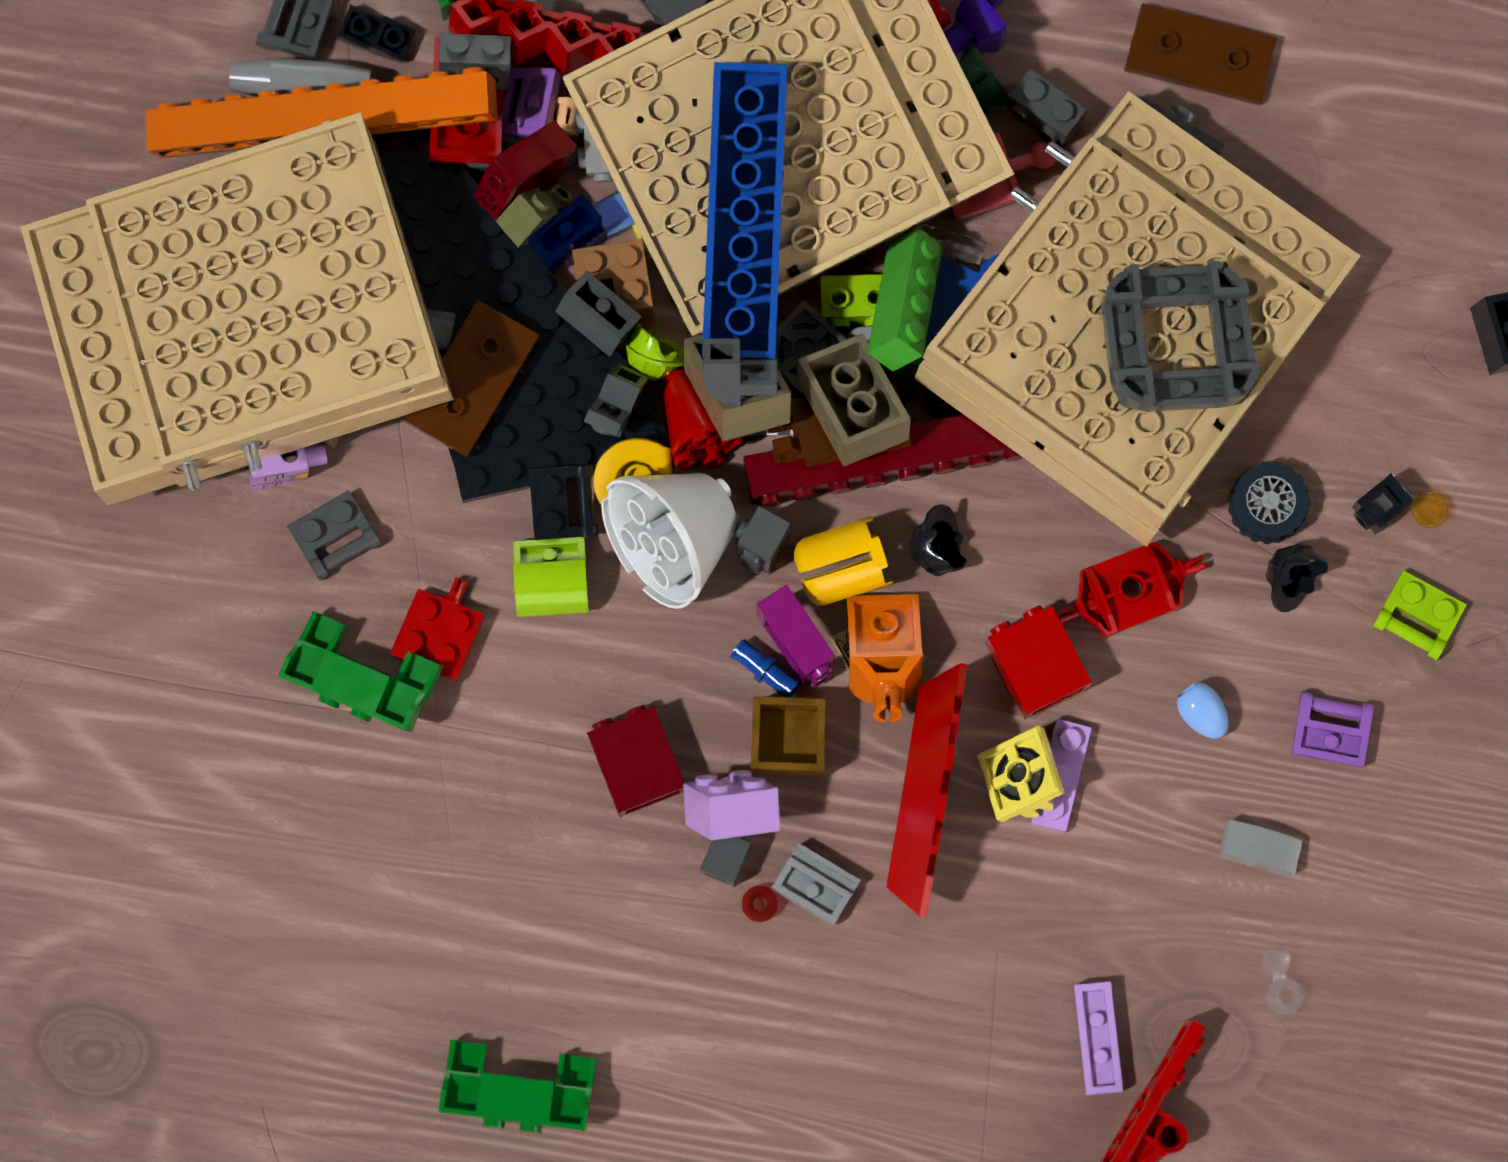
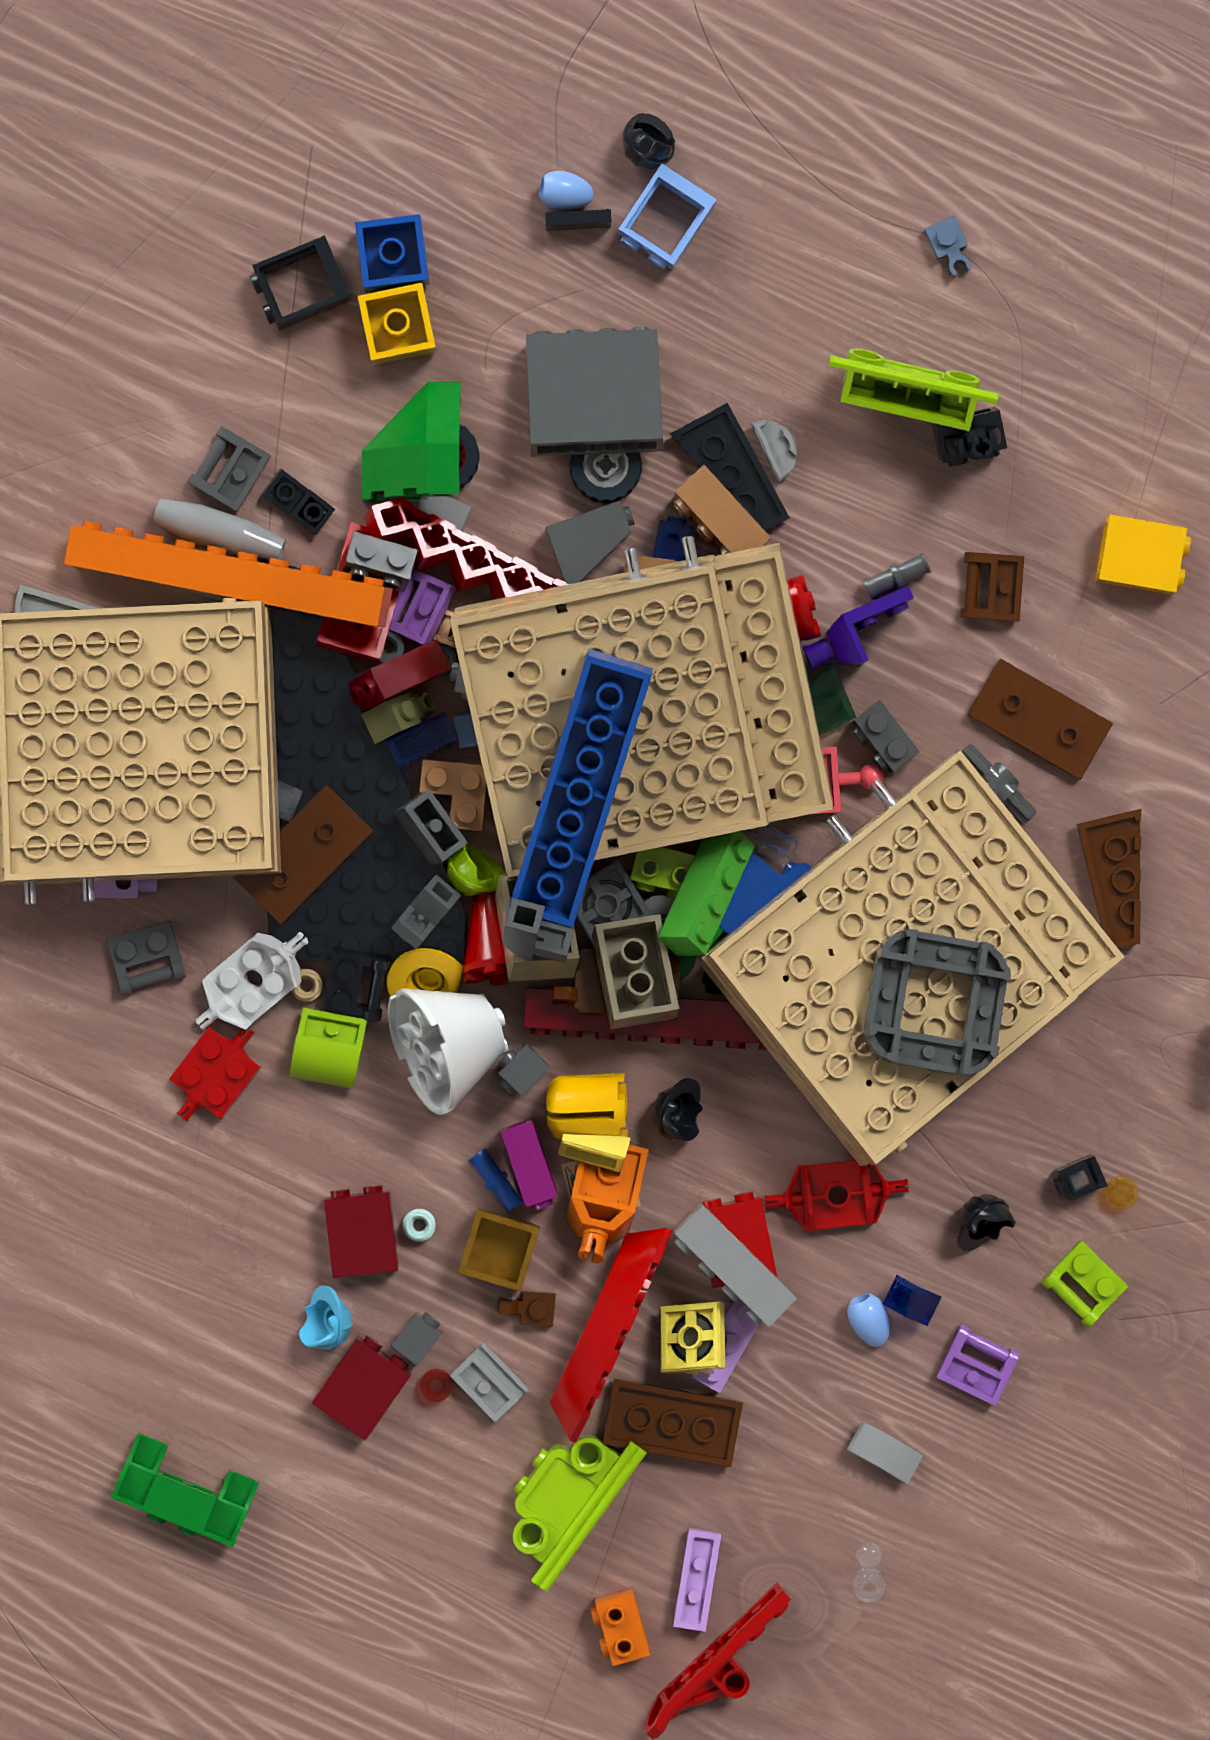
camera: 15 degrees right, 10 degrees up
green bracket [278,611,443,732] -> none
lavender piece [683,770,780,840] -> none
black wheel [1228,462,1310,544] -> none
none -> white plate [196,932,308,1030]
none -> tan plate [291,969,323,1002]
none -> medium azure piece [299,1285,353,1350]
none -> dark red brick [312,1335,412,1441]
none -> light aqua plate [403,1209,436,1242]
none -> reddish brown plate [498,1290,556,1327]
none -> lime brick [513,1435,647,1592]
none -> light yellow slope [558,1134,631,1172]
none -> orange brick [590,1587,651,1666]
none -> reddish brown plate [602,1378,743,1467]
none -> light grey brick [674,1203,797,1327]
none -> clear blue brick [883,1275,942,1326]
none -> reddish brown wing [1076,809,1141,949]

